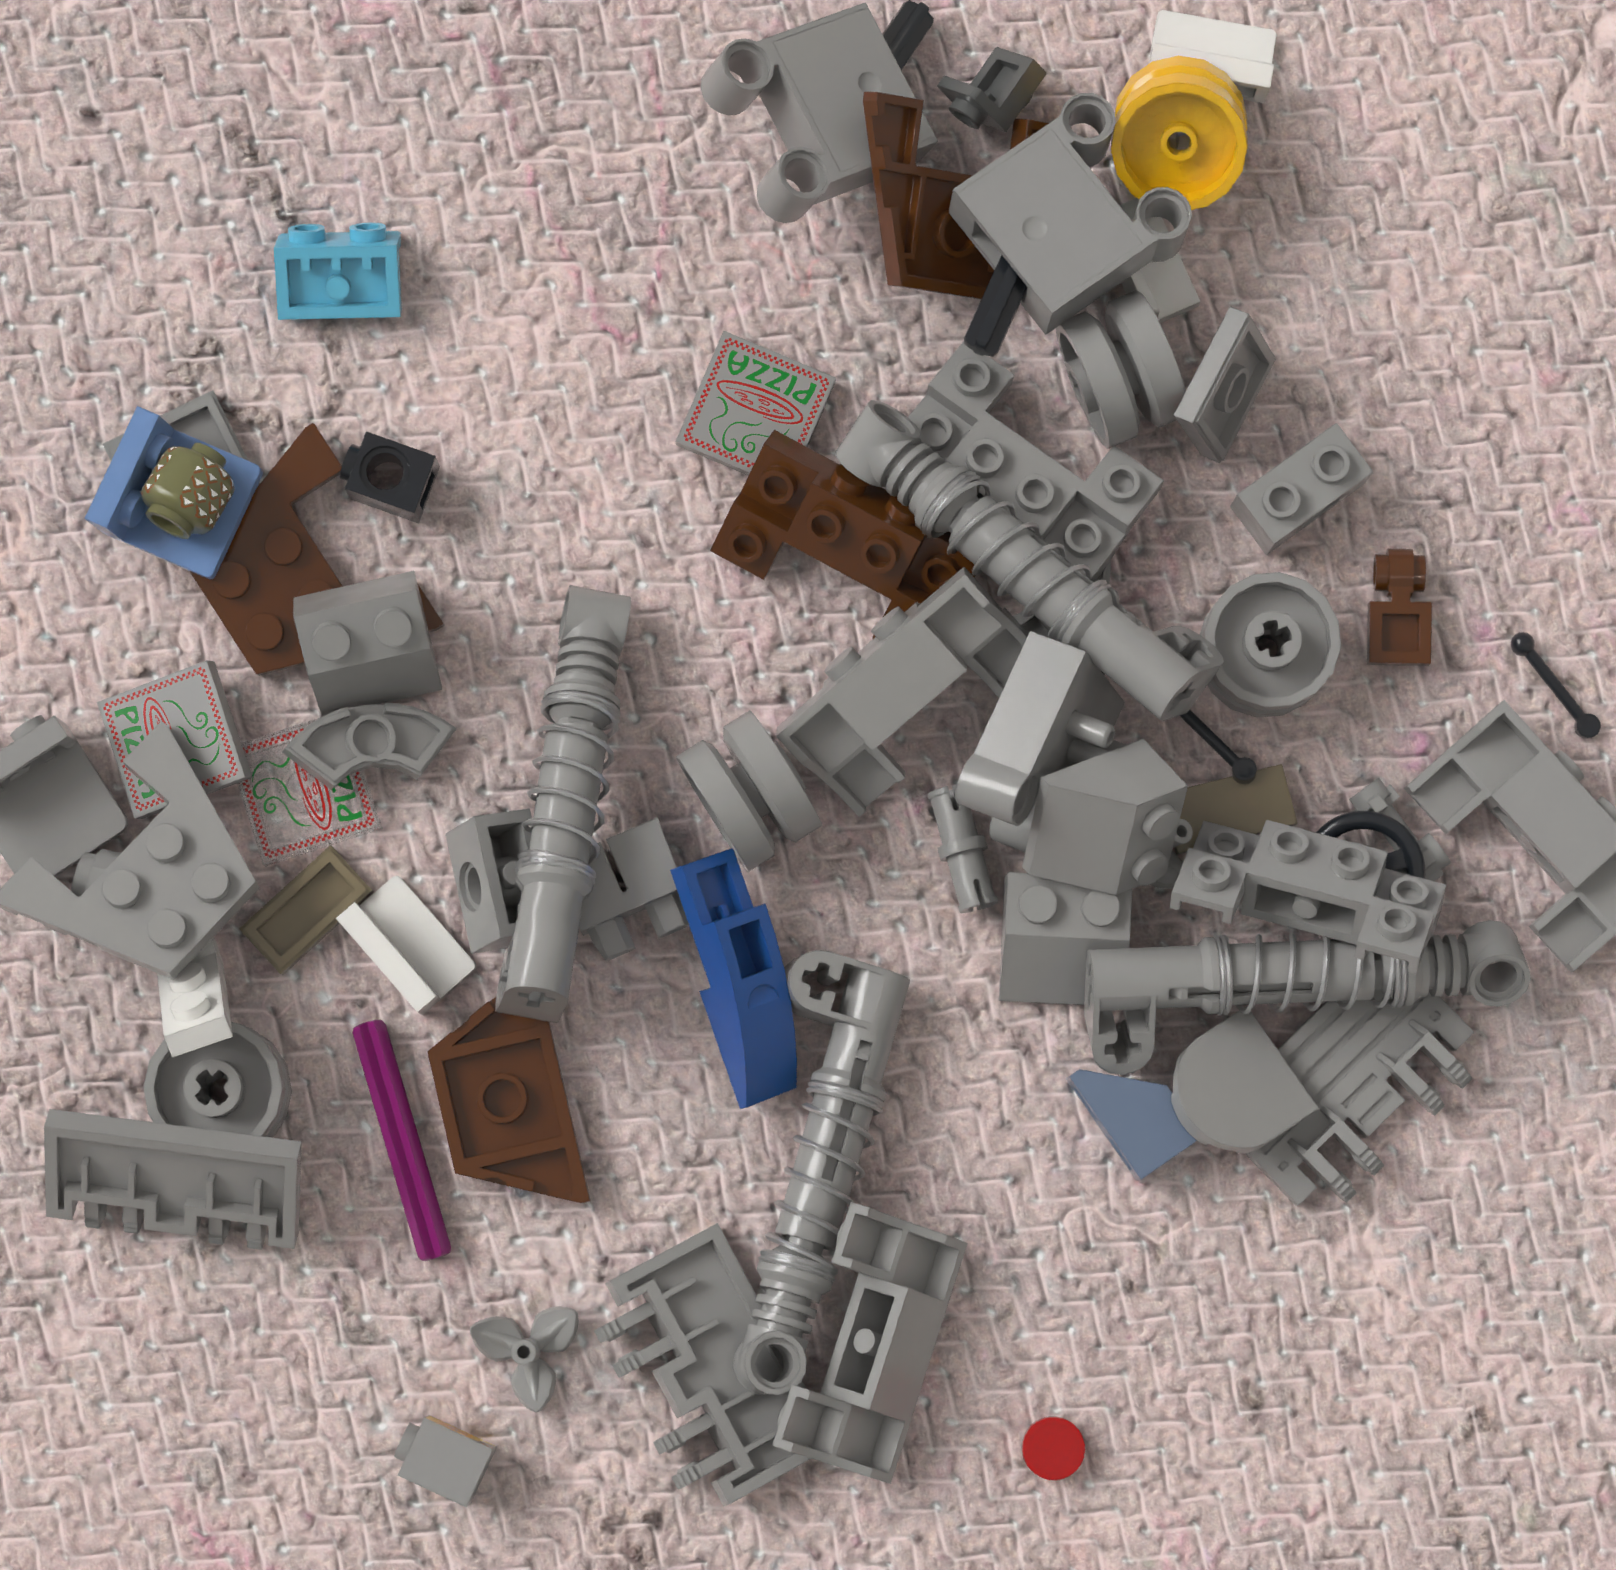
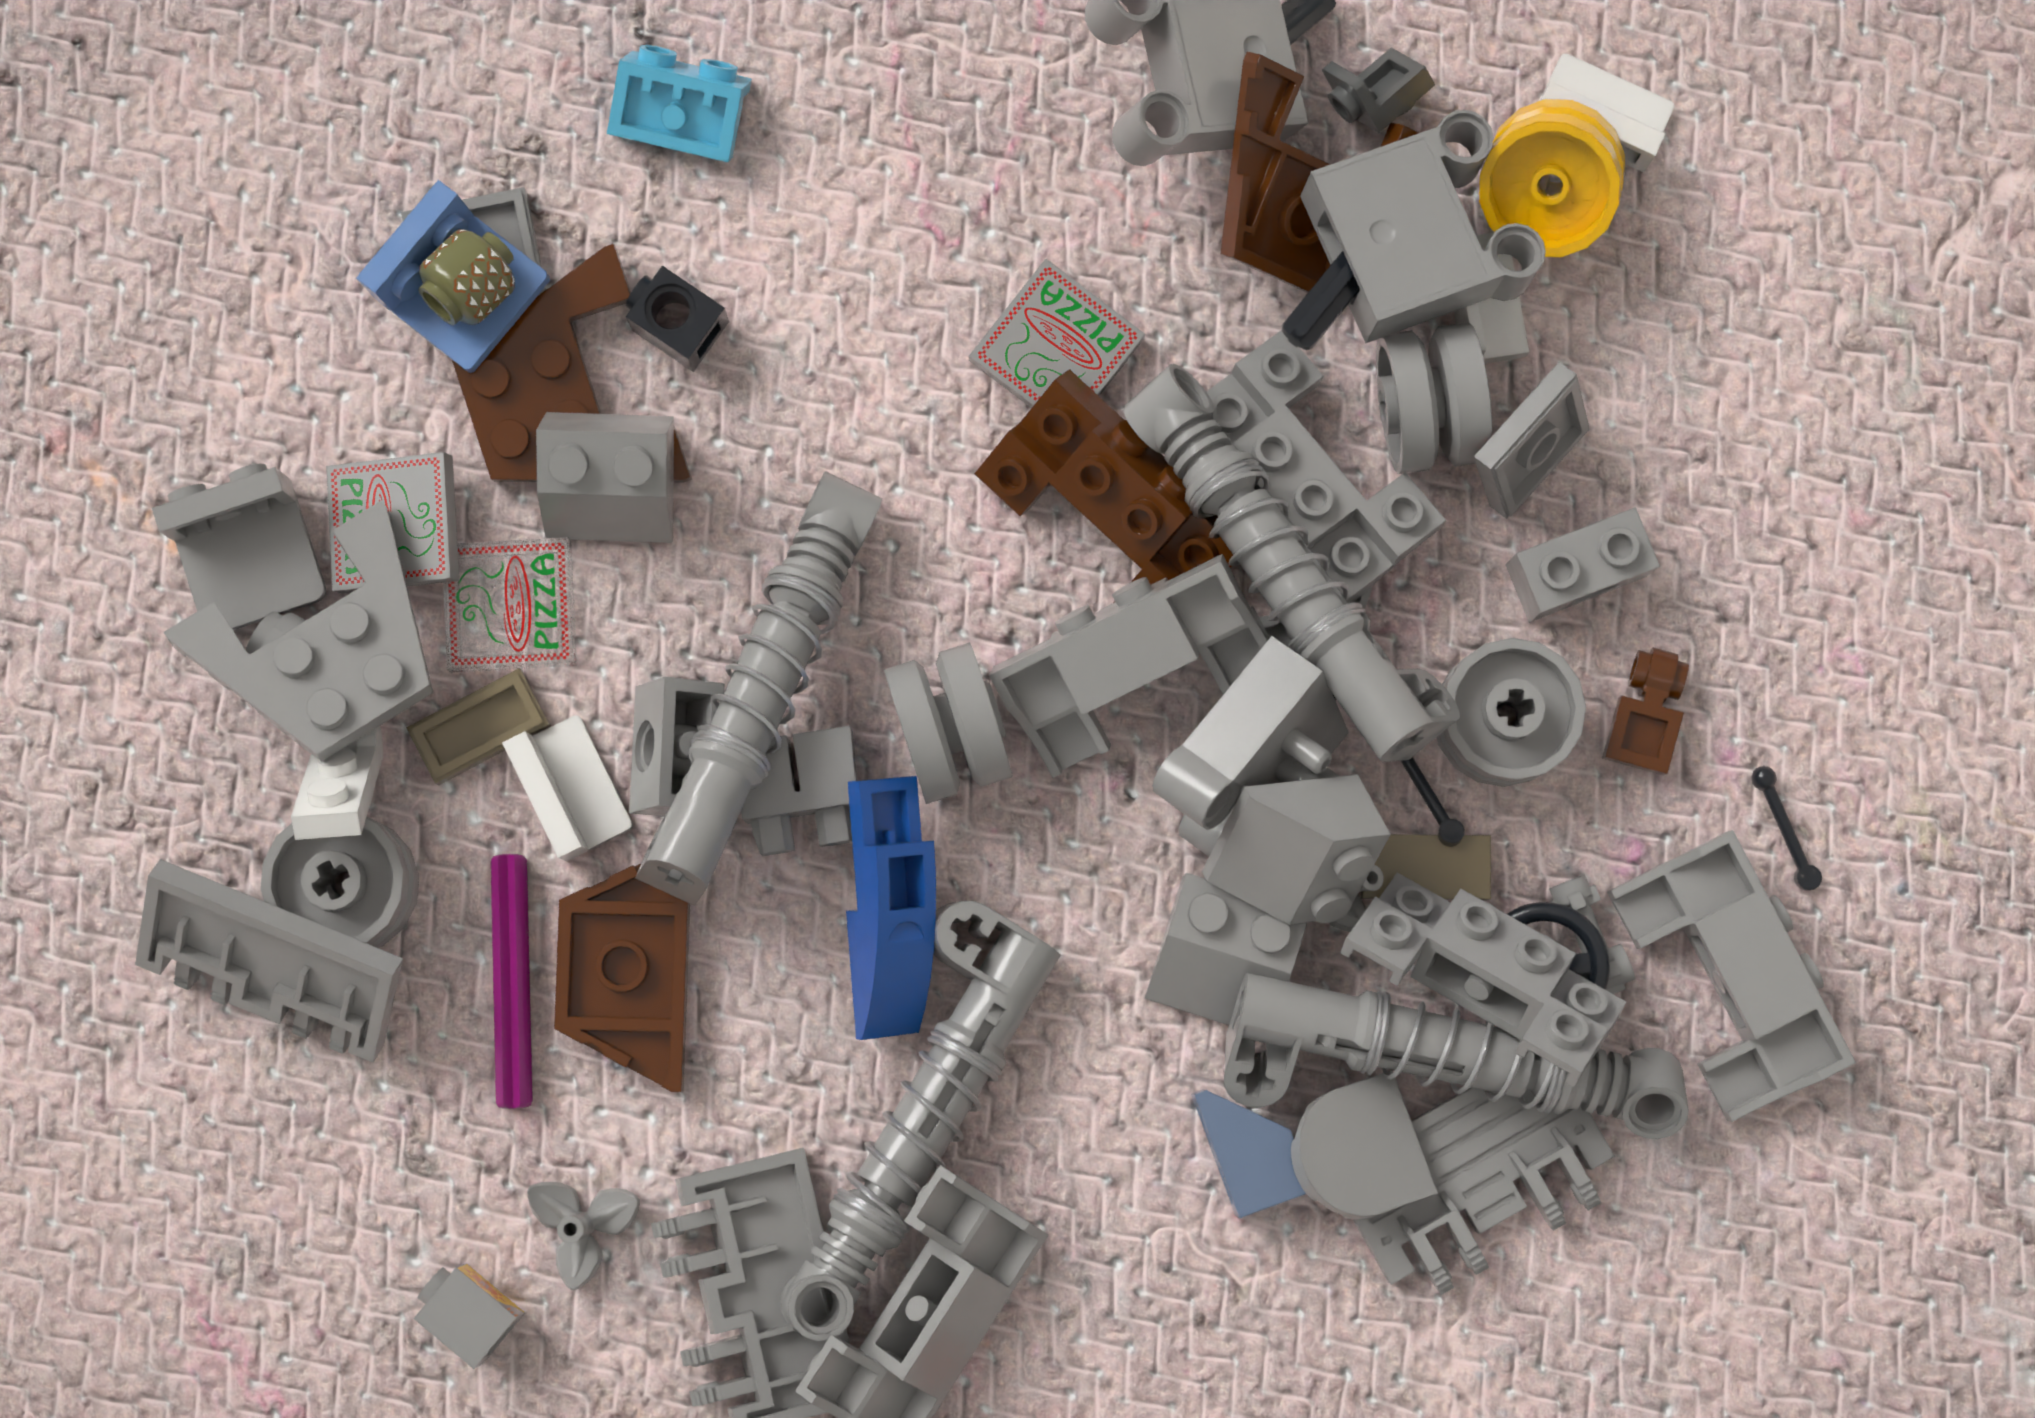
camera: 15 degrees right, 0 degrees up
light grey tile [282,702,457,790] -> none
light grey pin [927,784,998,913] -> none

